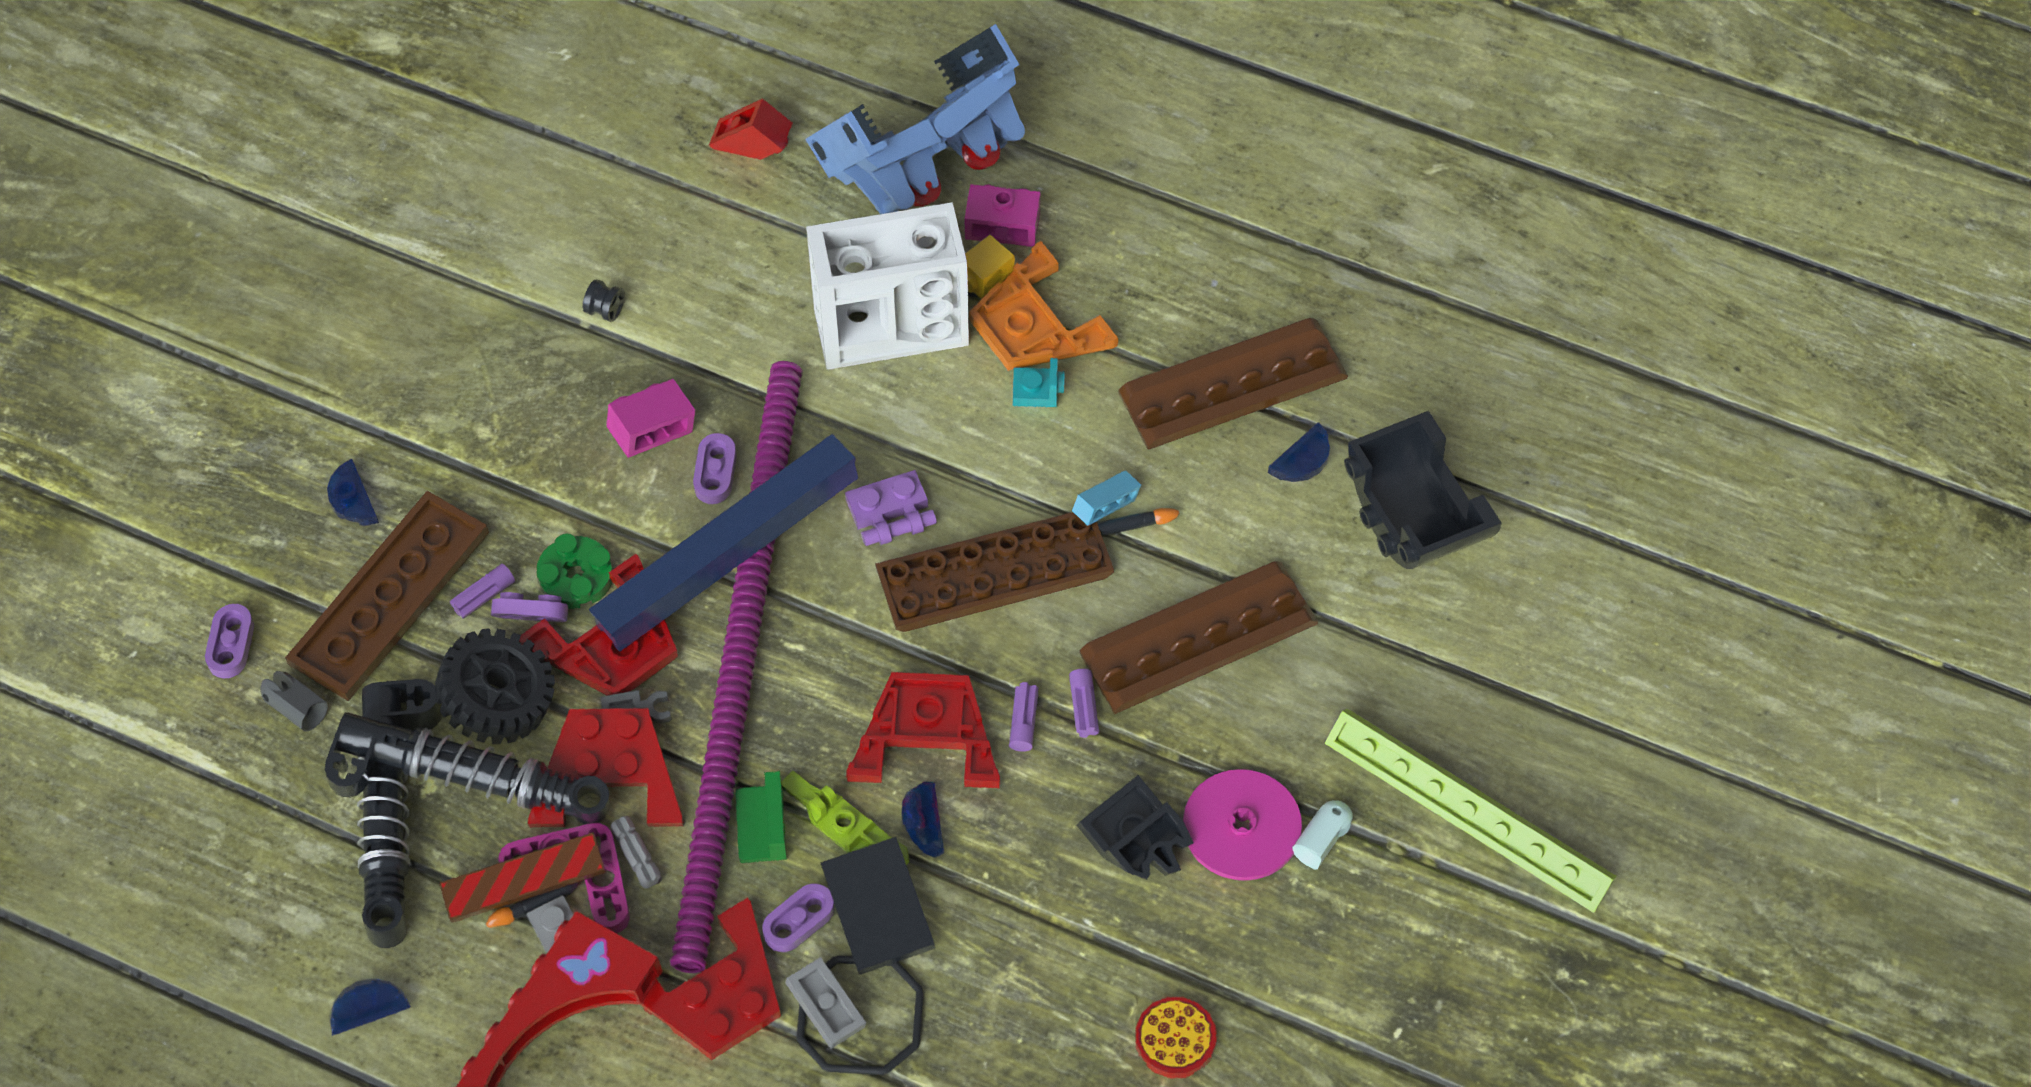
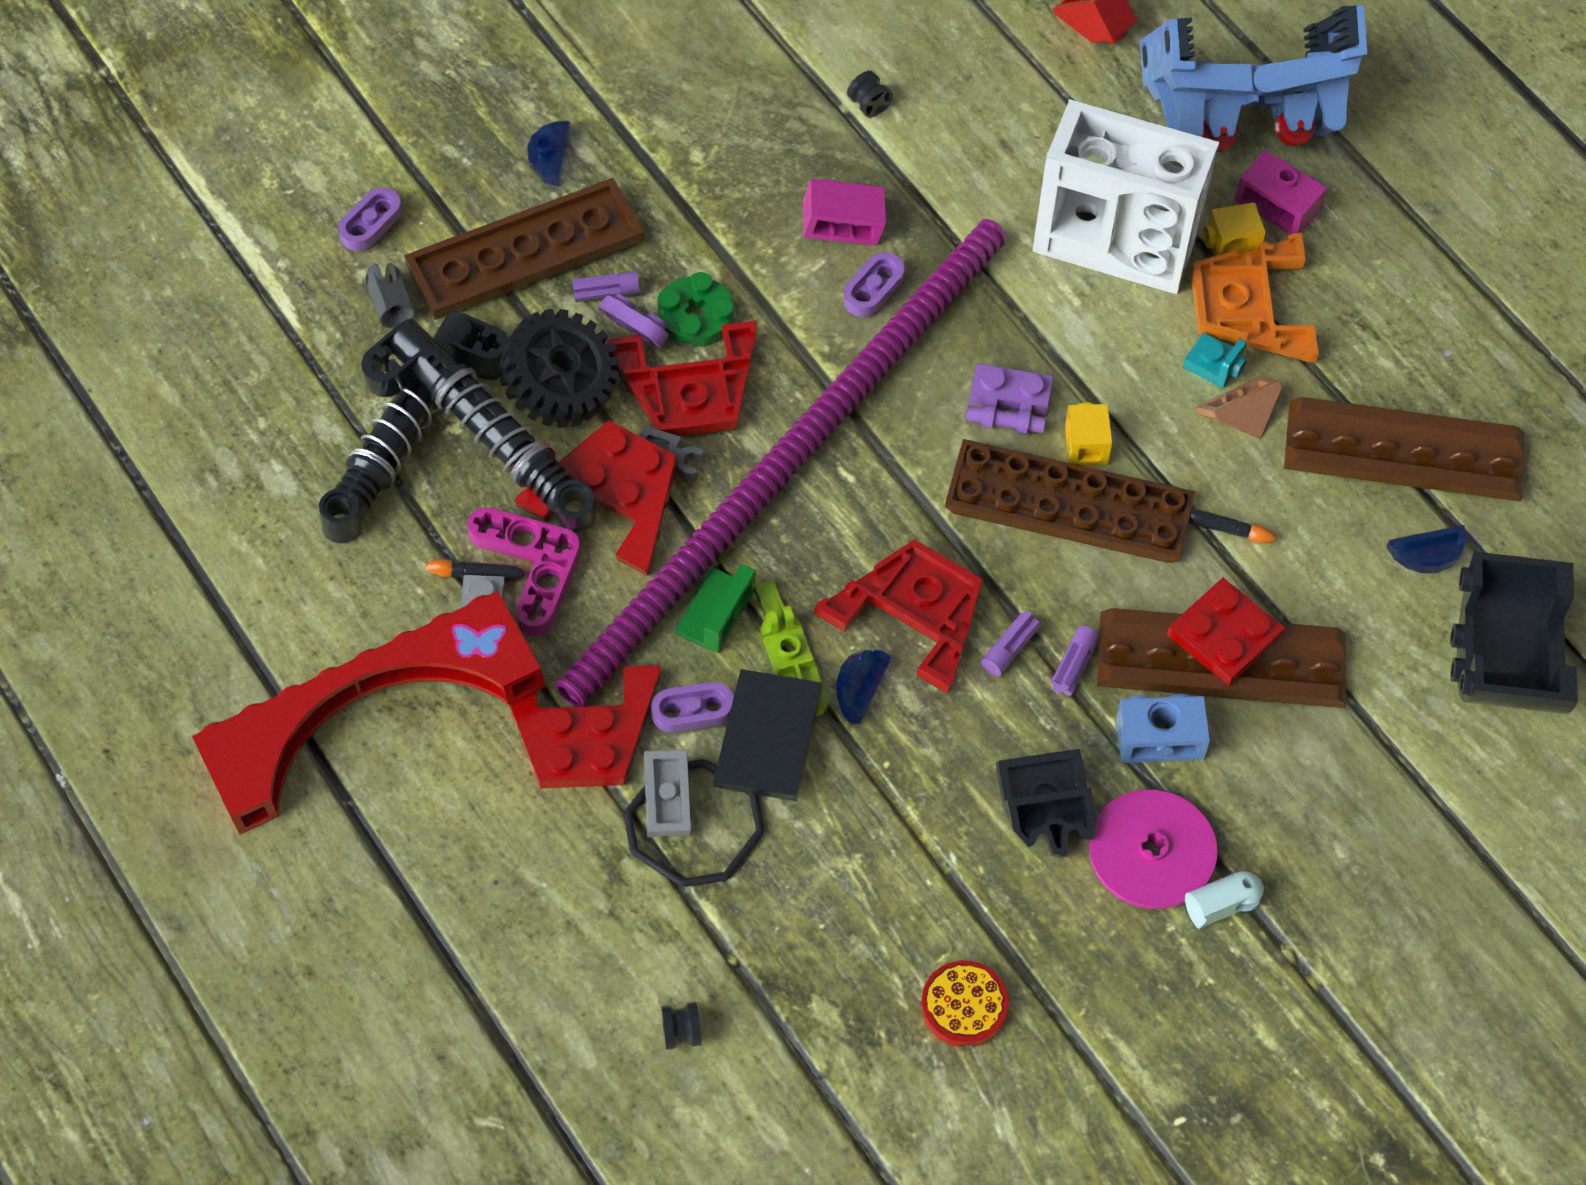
camera: 30 degrees right, 0 degrees up
clear blue plate [329,978,411,1036] -> none
tile [439,832,607,923] -> none
dark blue tile [589,434,858,652] -> none
light grey axle [611,816,661,889] -> none
medium azure piece [1072,470,1141,525] -> none
lime plate [1325,708,1617,912] -> none
none -> yellow brick [1065,402,1112,466]
none -> medium blue brick [1116,693,1210,763]
none -> red plate [1167,577,1285,686]
none -> nougat slope [1196,376,1282,439]

